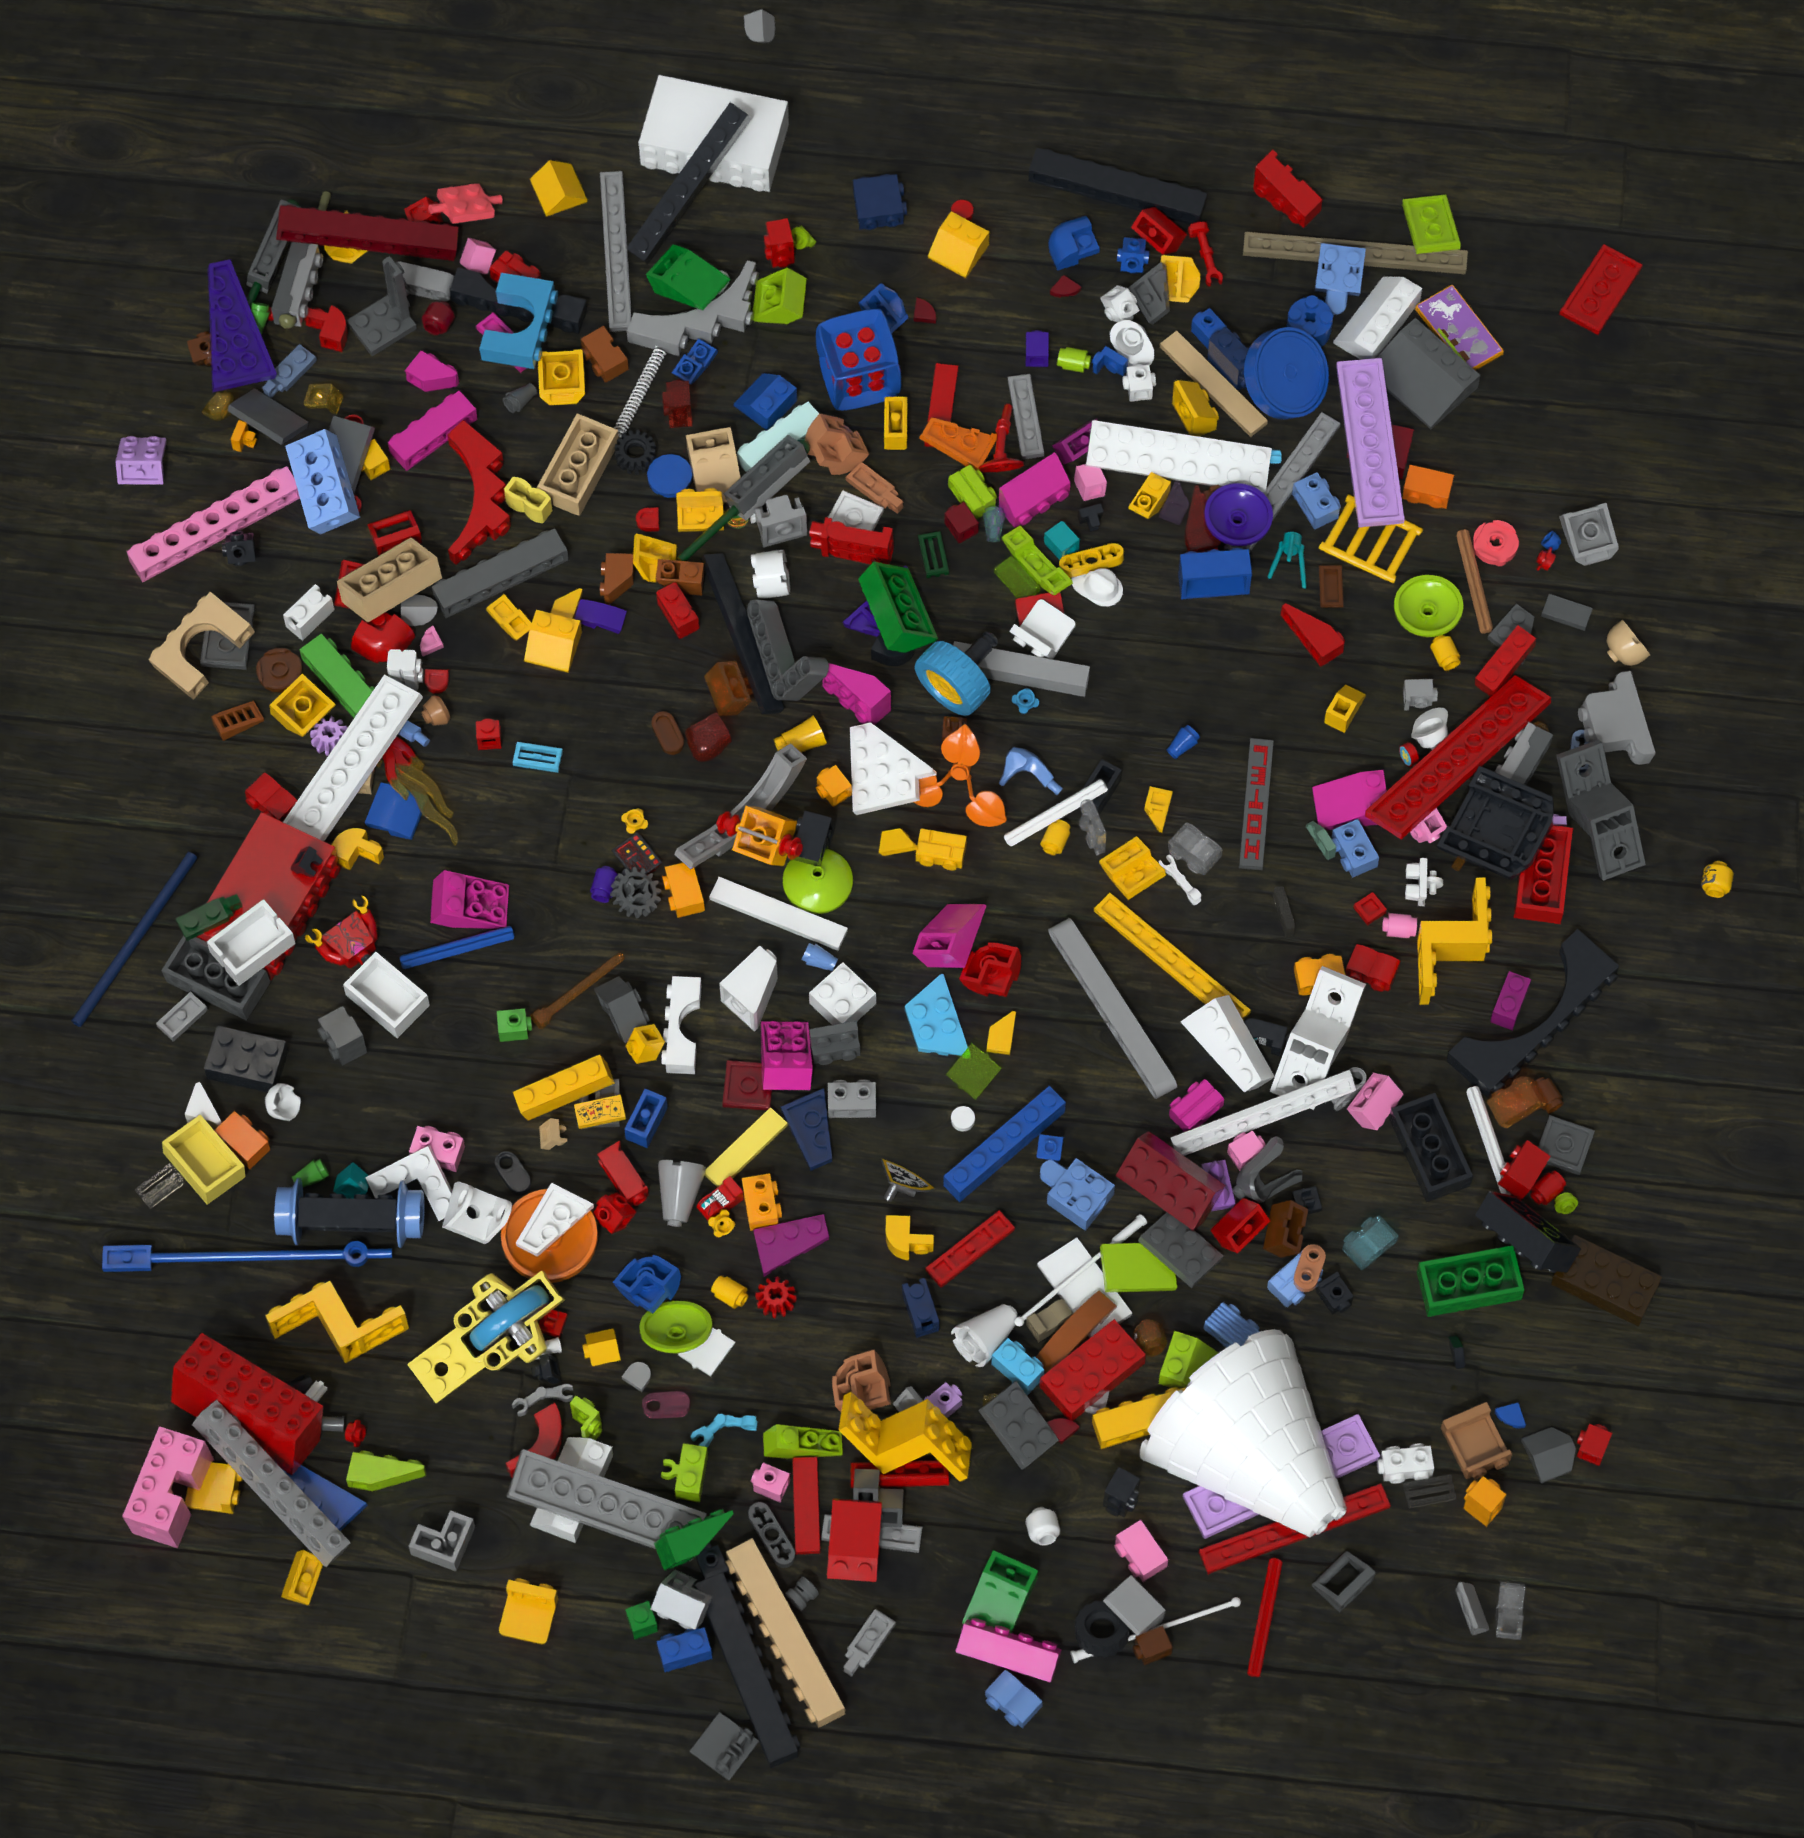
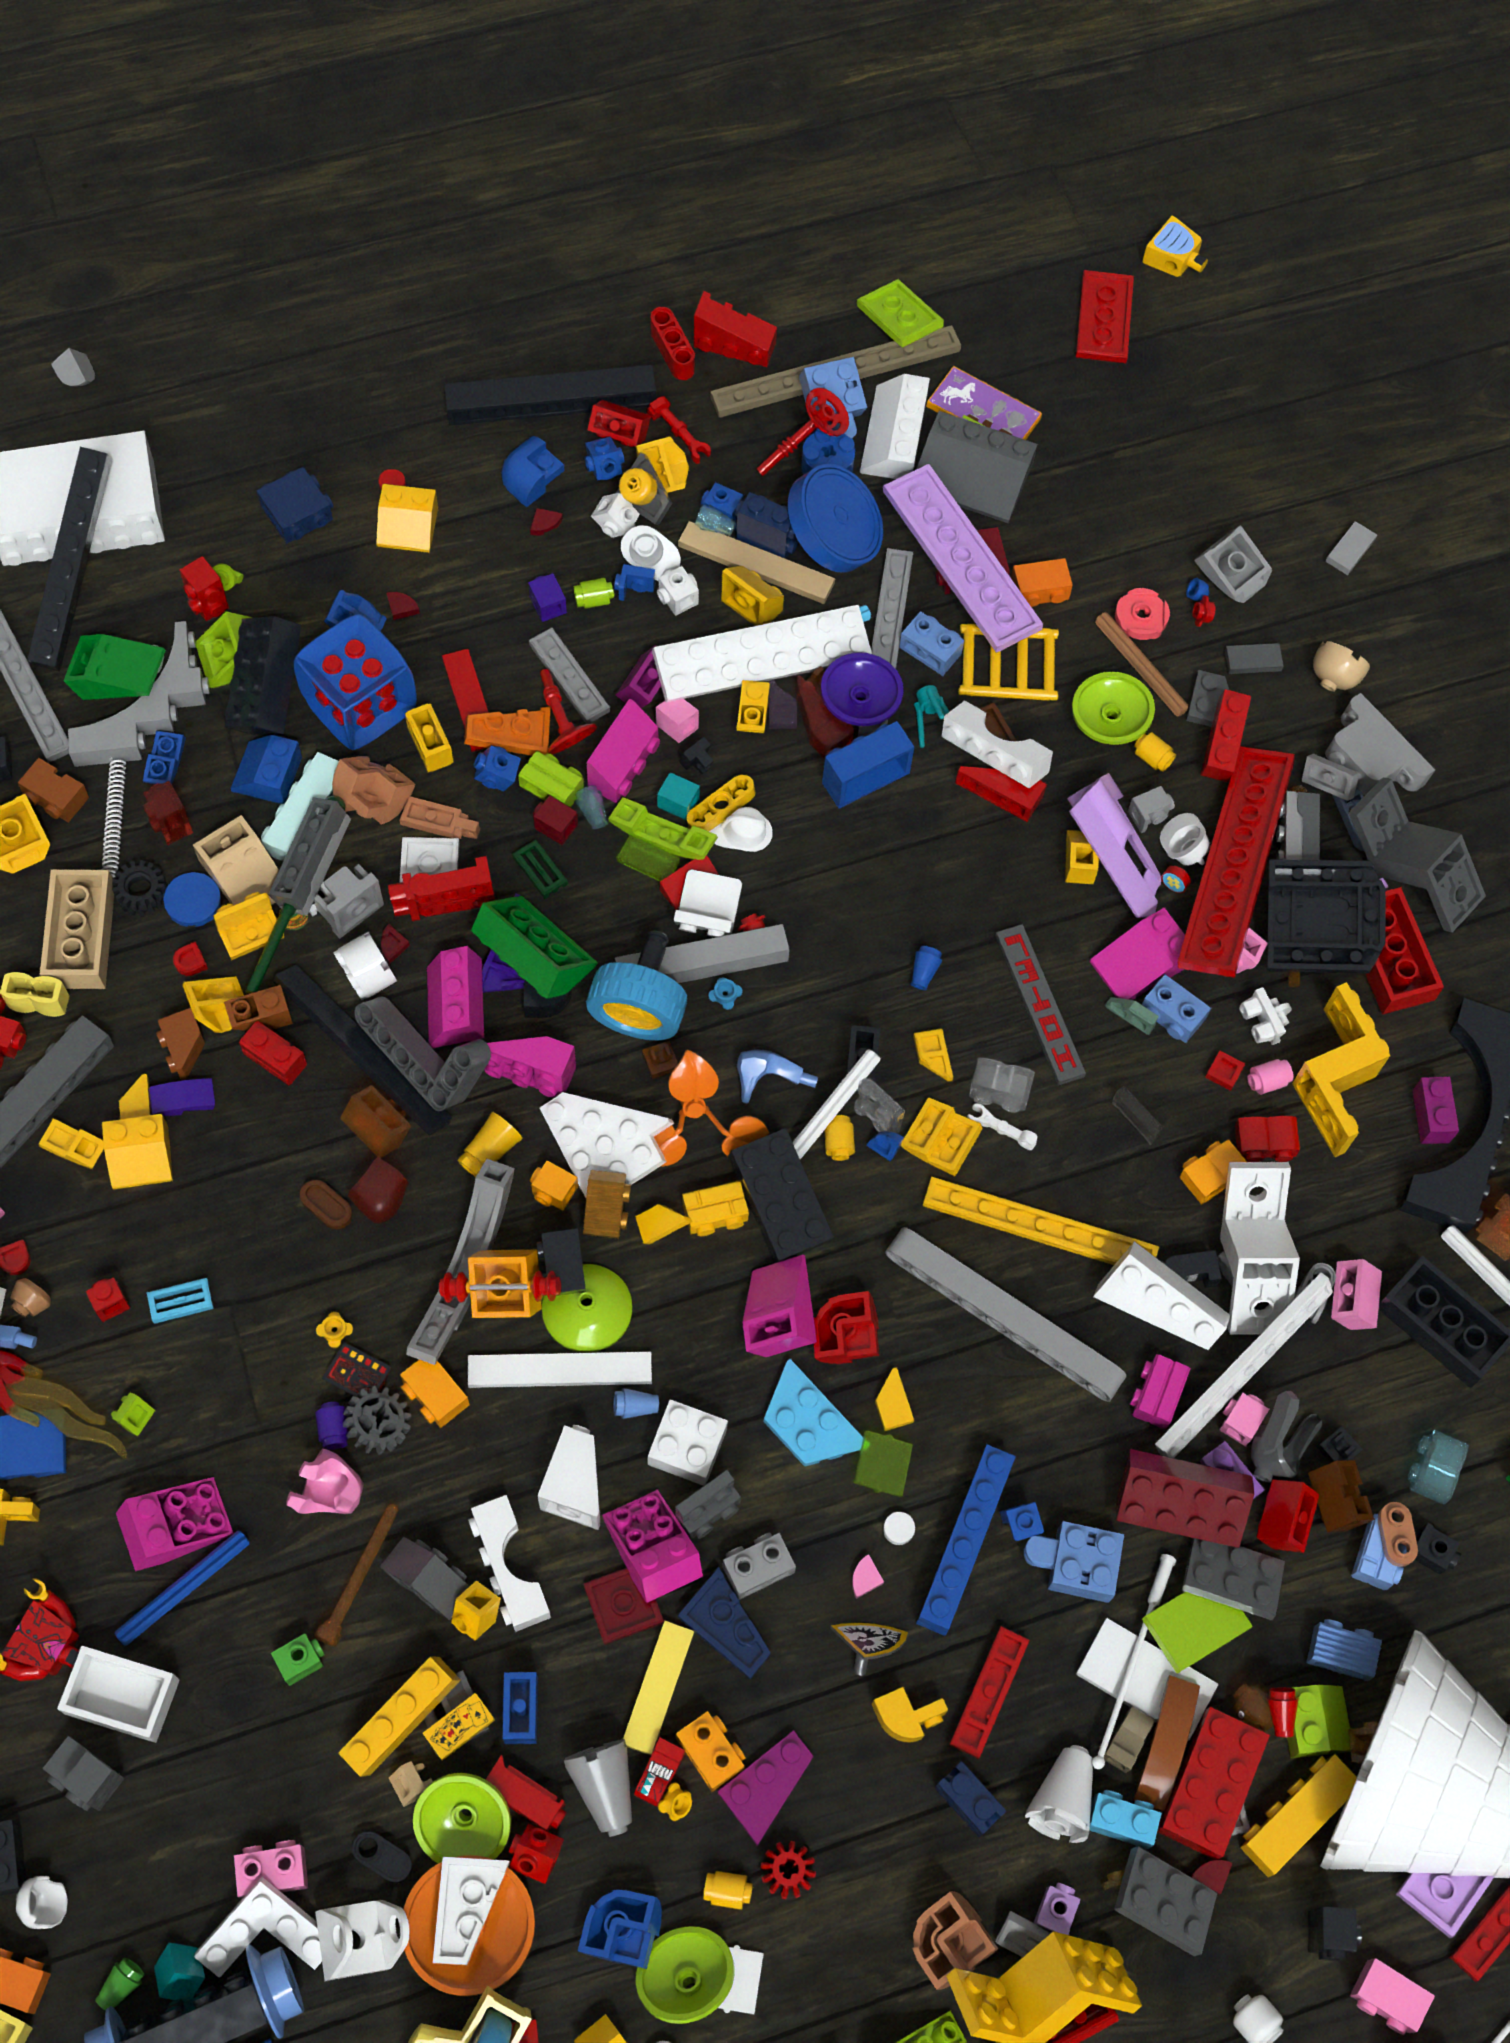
camera: 30 degrees left, 0 degrees up
none -> lime tile [111,1392,155,1436]
none -> black brick [224,616,301,735]
none -> bright pink piece [286,1449,363,1514]
none -> dark red tile [381,924,410,965]
none -> lime dish [413,1773,511,1863]
none -> dark pink slope [427,946,484,1048]
none -> blue brick [474,745,521,792]
none -> pearl gold brick [583,1170,631,1239]
none -> yellow head [619,468,657,506]
none -> red beam [651,307,695,380]
none -> clear light blue cone [695,504,736,536]
none -> black brick [728,1128,834,1264]
none -> red plate [737,913,766,932]
none -> red dish [756,388,849,477]
none -> bright pink tile [852,1554,884,1599]
none -> blue tile [866,1131,904,1162]
none -> white arch [942,701,1053,788]
none -> lavender panel [1067,773,1161,918]
none -> torso [1142,215,1208,277]
none -> red cone [1266,1687,1299,1737]
none -> light grey plate [1302,754,1359,801]
none -> light grey tile [1325,521,1377,575]

